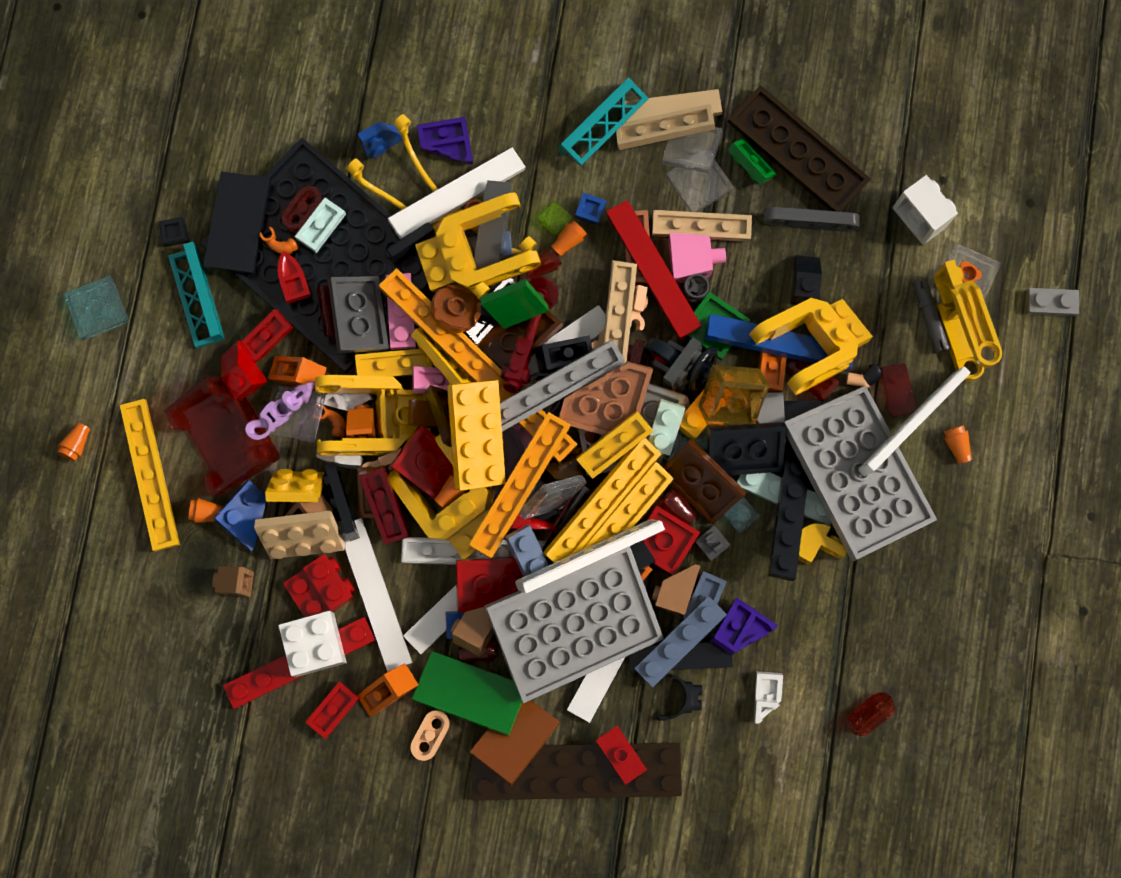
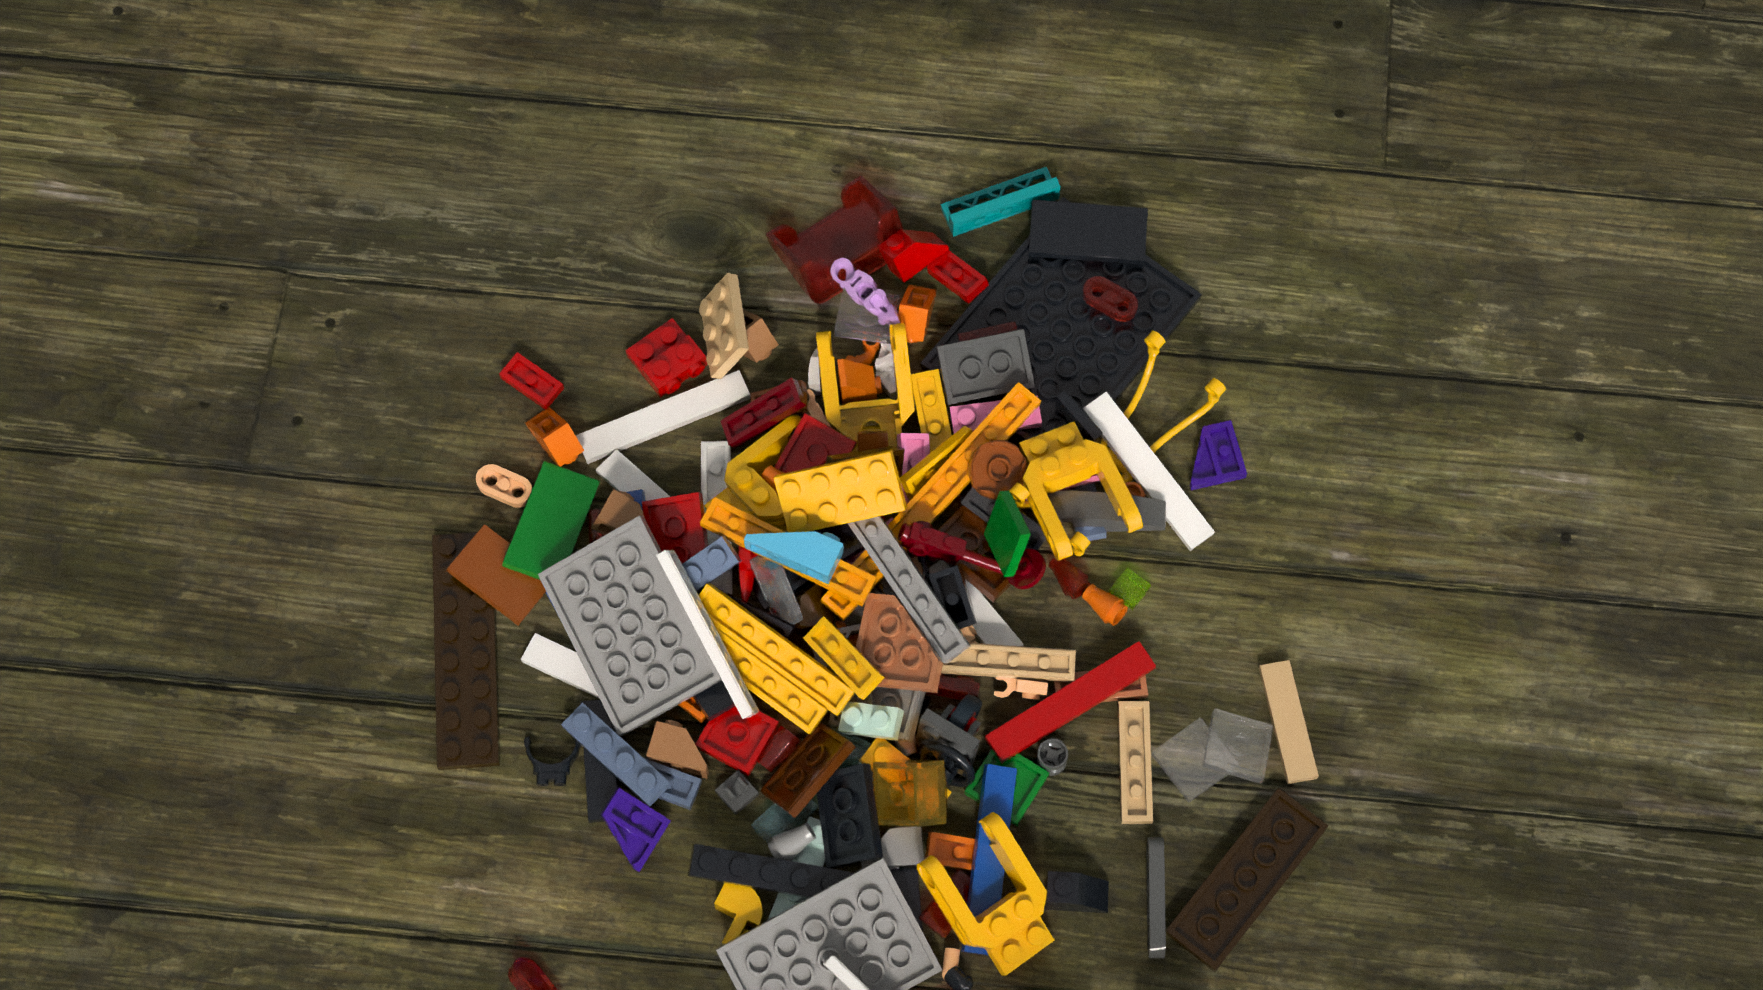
camera: 90 degrees right, 10 degrees down
orange cone [57,423,90,462] -> none
clear light blue plate [63,275,129,340] -> none
yellow plate [120,399,180,552] -> none
black tile [159,217,189,247] -> none
orange cone [188,498,223,523] -> none
medium nougat slope [212,566,254,597] -> none
blue wing [213,480,266,551] -> none
red plate [223,617,376,709] -> none
orange arm [260,227,298,254] -> none
yellow plate [265,469,325,502] -> none
red plate [277,251,311,304] -> none
white brick [279,611,347,677] -> none
light aqua plate [295,198,346,253] -> none
black plate [323,462,360,542] -> none
blue wing [358,122,409,159] -> none
teal fence [557,77,649,167] -> none
blue plate [575,192,606,226] -> none
red plate [596,726,647,785] -> none
tan plate [616,104,715,150] -> none
bright pink torso [668,233,726,284] -> none
green plate [727,139,776,185] -> none
white slope [754,671,783,724] -> none
none -> medium azure slope [744,531,844,584]
none -> light grey cone [768,822,816,861]

